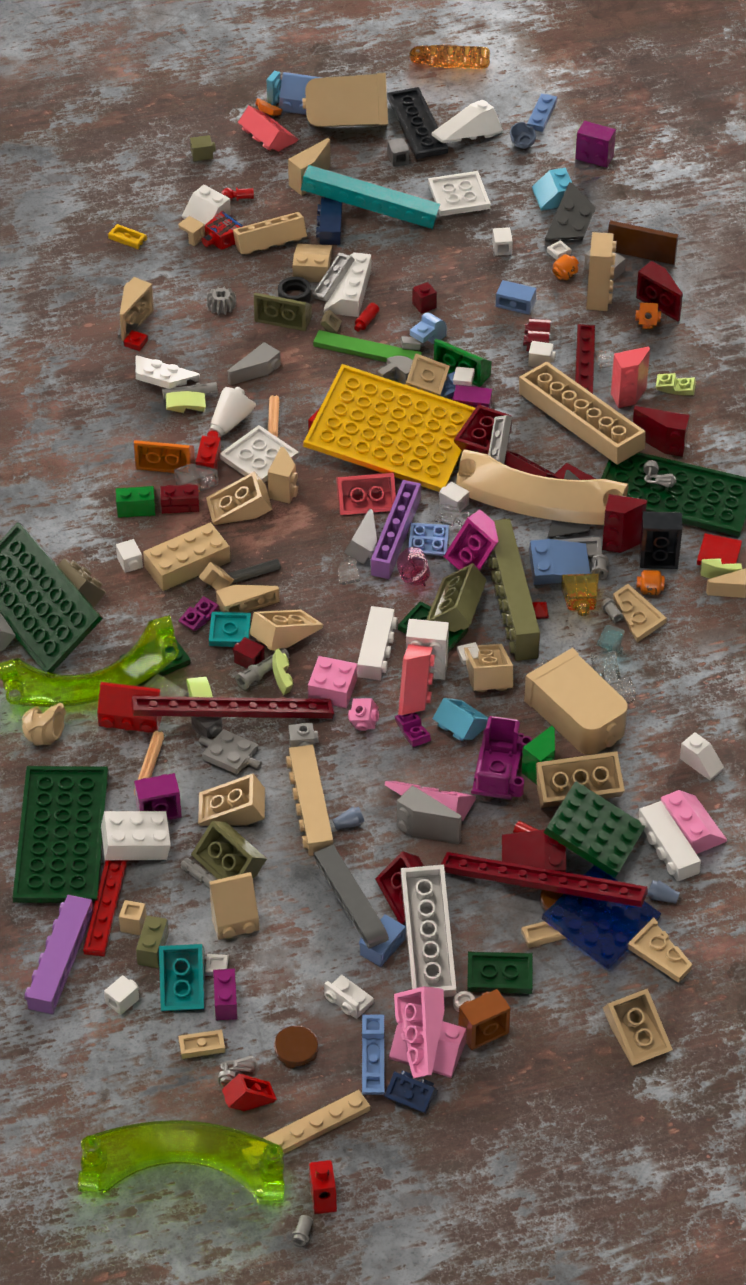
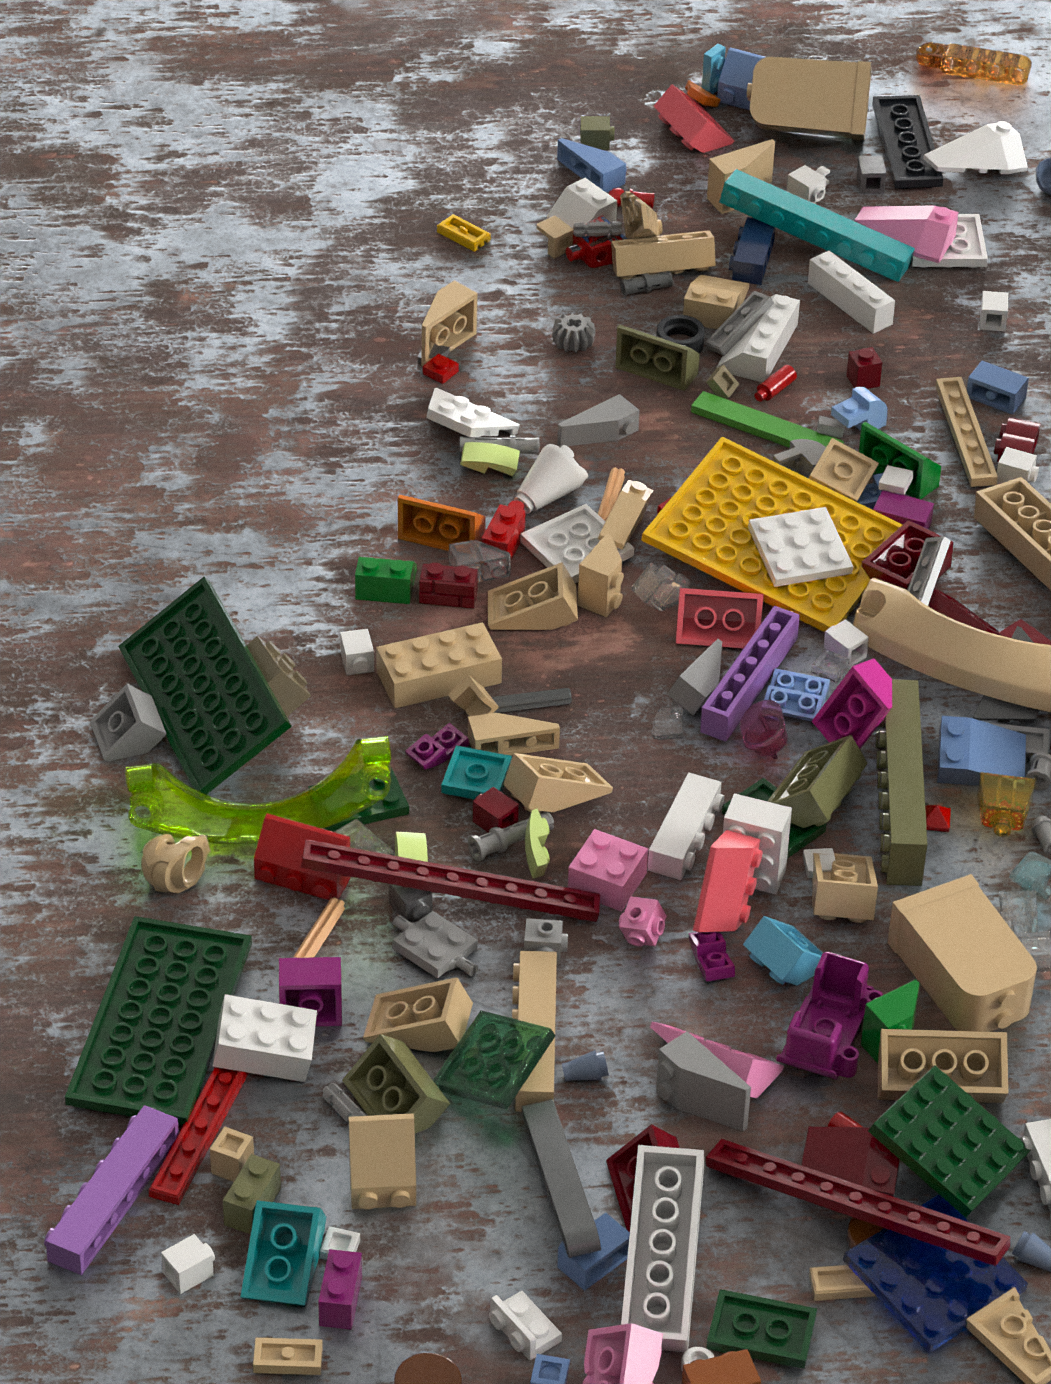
camera: 10 degrees right, 5 degrees down
none -> clear green plate [433,1010,556,1110]
none -> medium blue slope [557,138,626,192]
none -> light grey axle [573,221,622,237]
none -> tan slope [598,480,653,550]
none -> tan wedge [620,191,662,239]
none -> dark grey pin [620,271,673,296]
none -> clear slope [631,563,692,611]
none -> white plate [748,507,853,587]
none -> white brick [787,165,830,203]
none -> white brick [808,251,895,334]
none -> bright pink wedge [854,206,959,263]
none -> tan plate [935,377,998,487]

